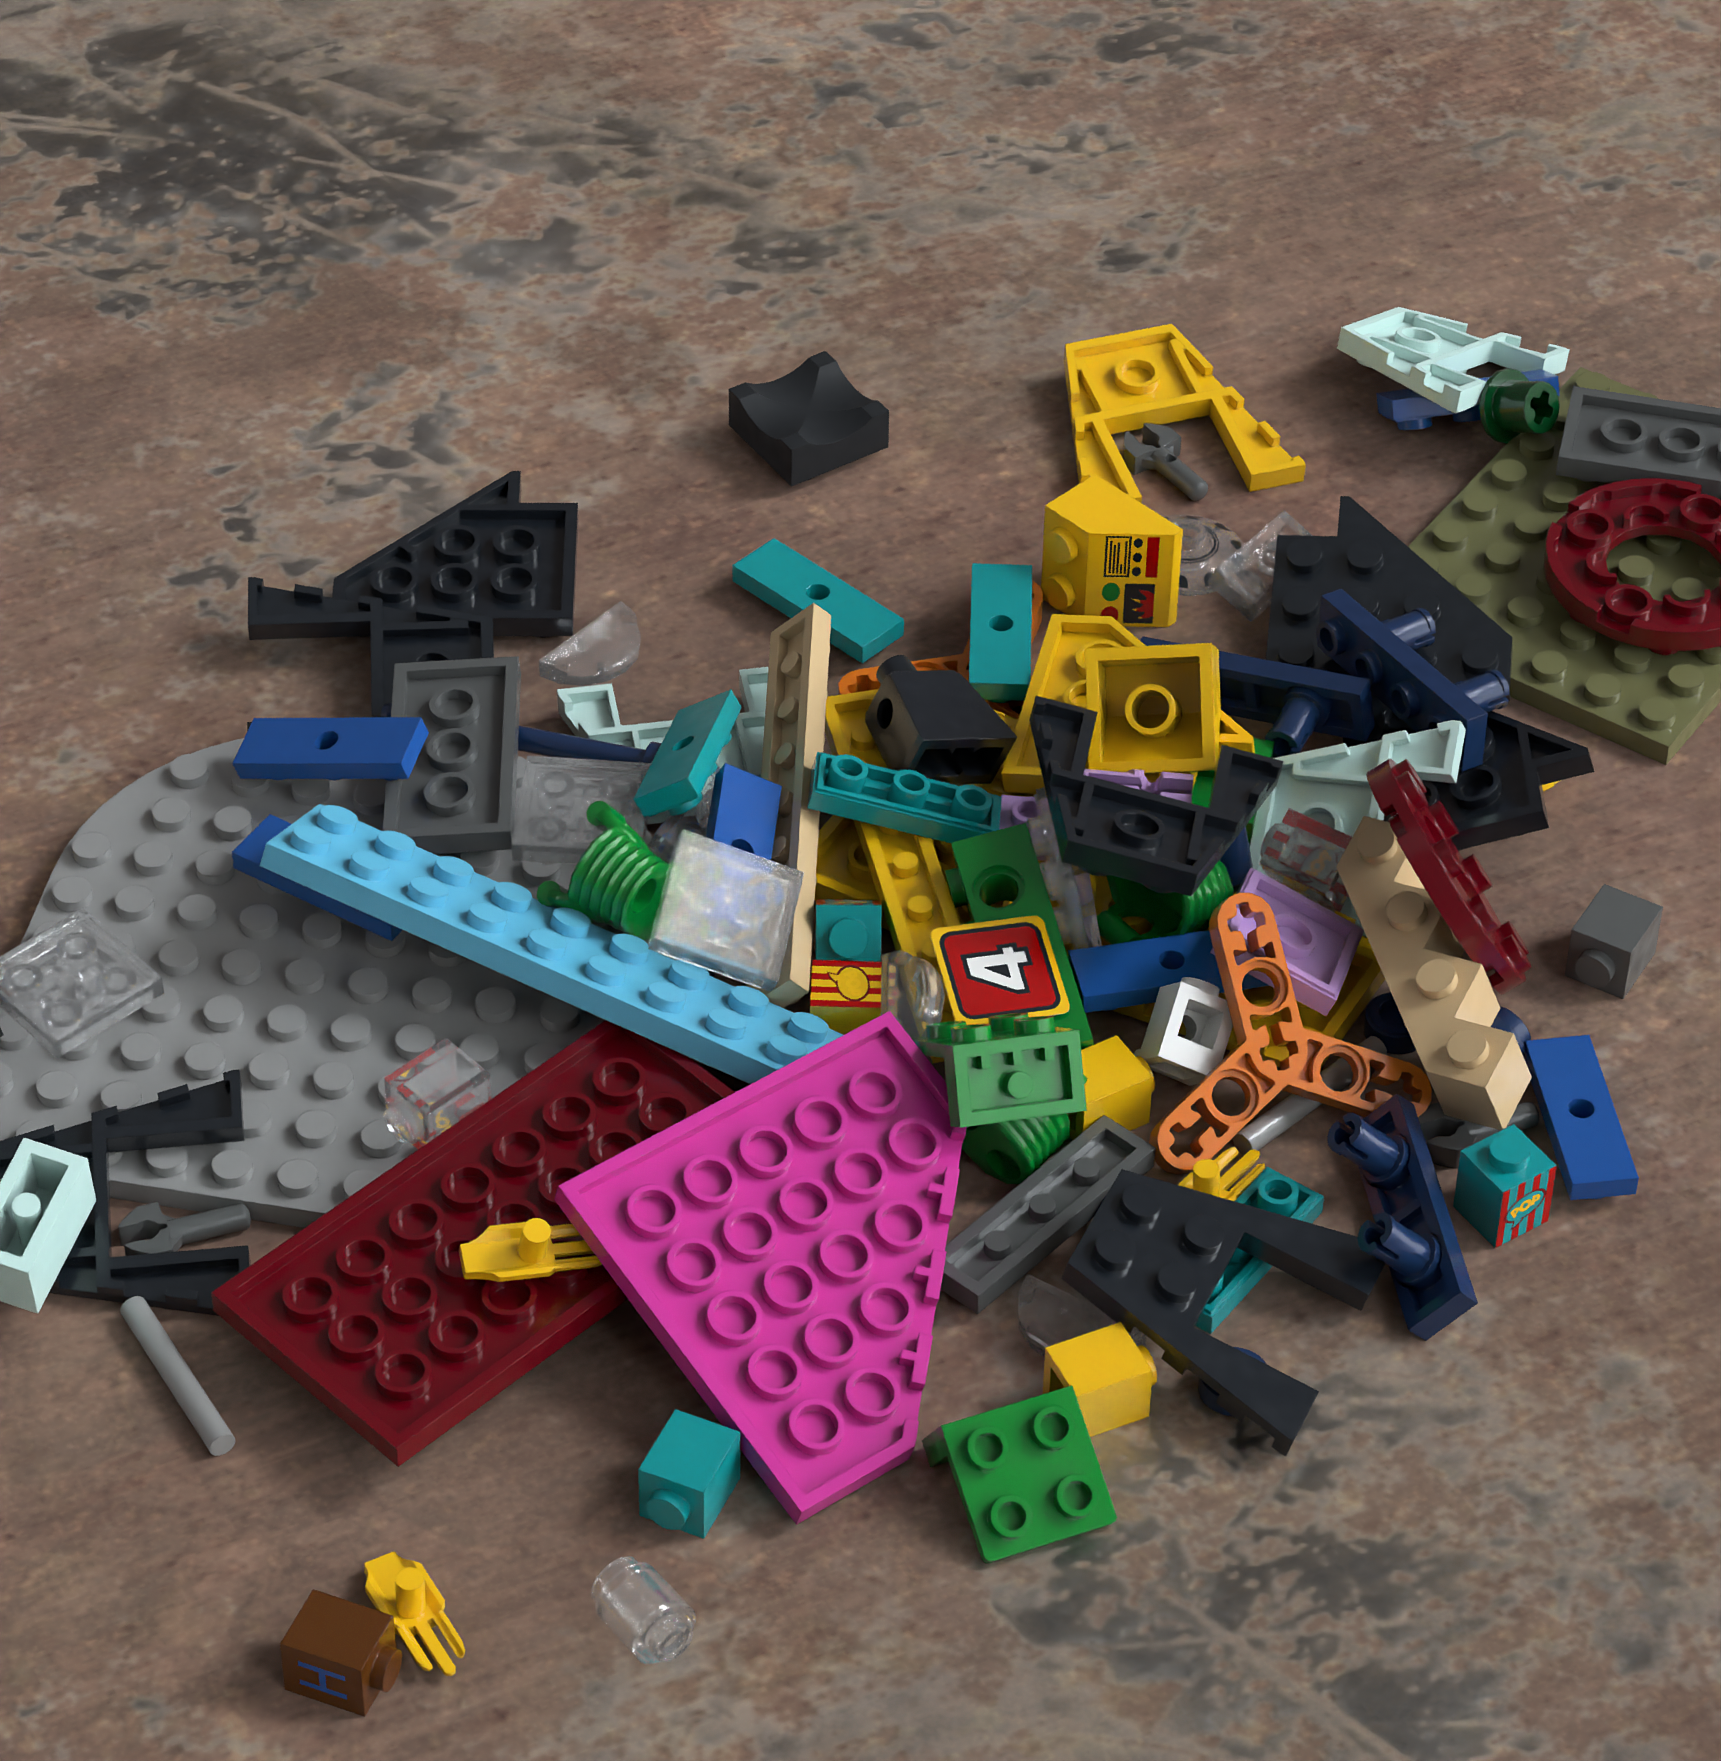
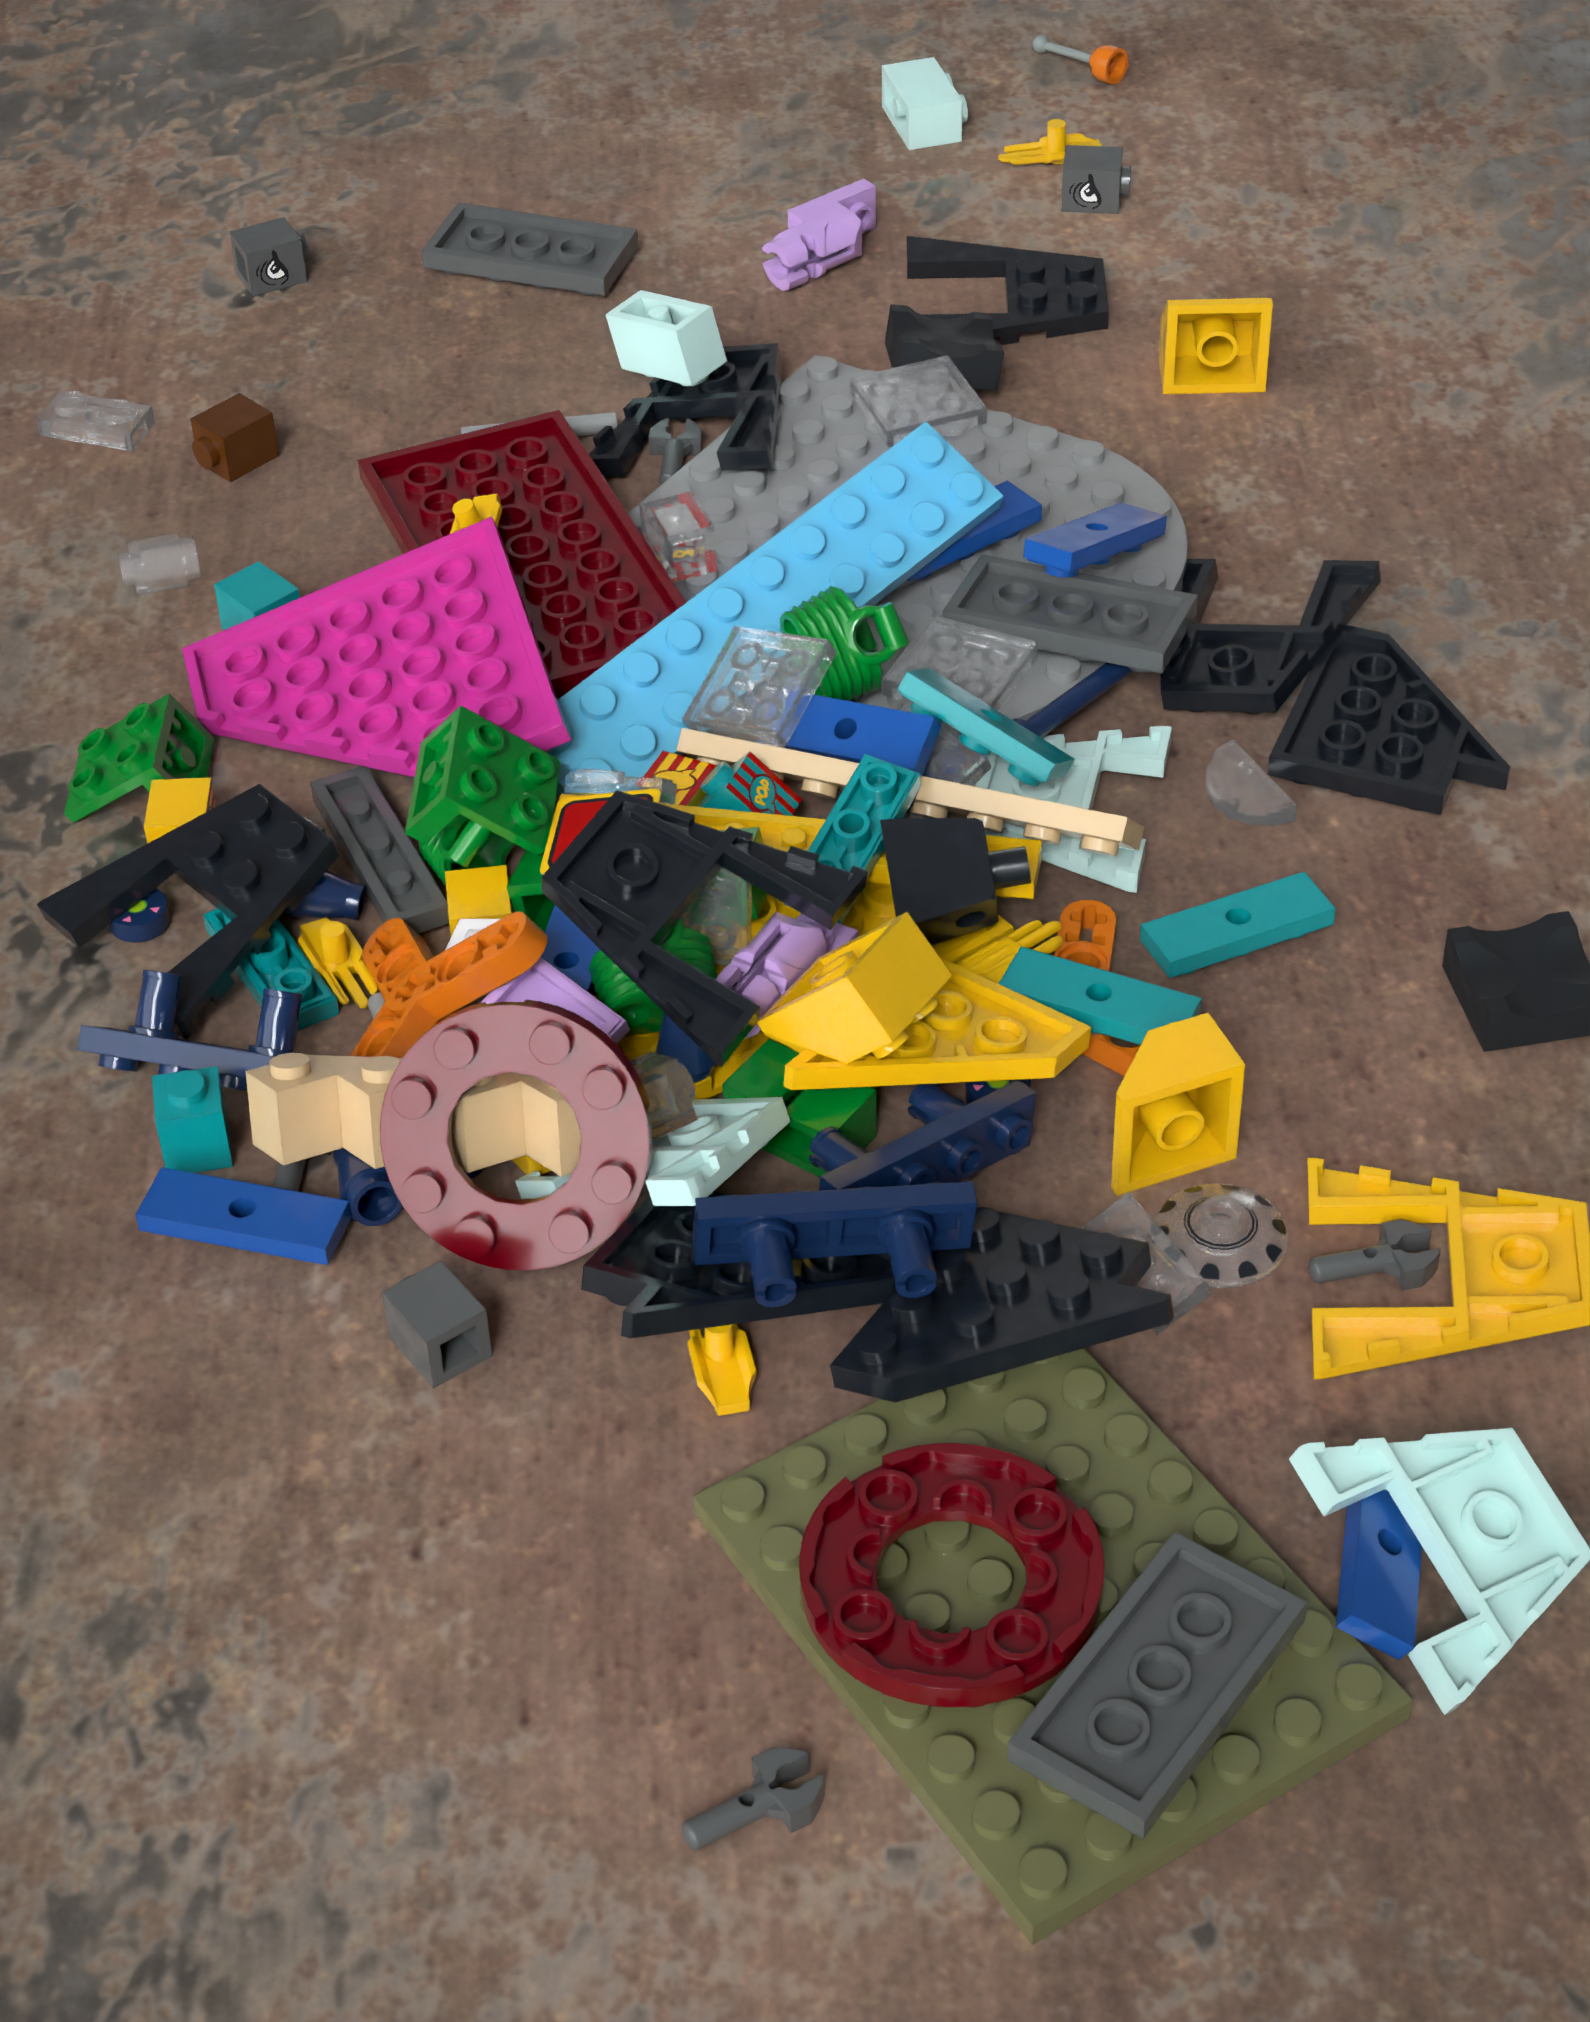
camera: 115 degrees right, 0 degrees up
yellow piece [364,1551,465,1676] -> none
dark green piece [1479,368,1560,444] -> none

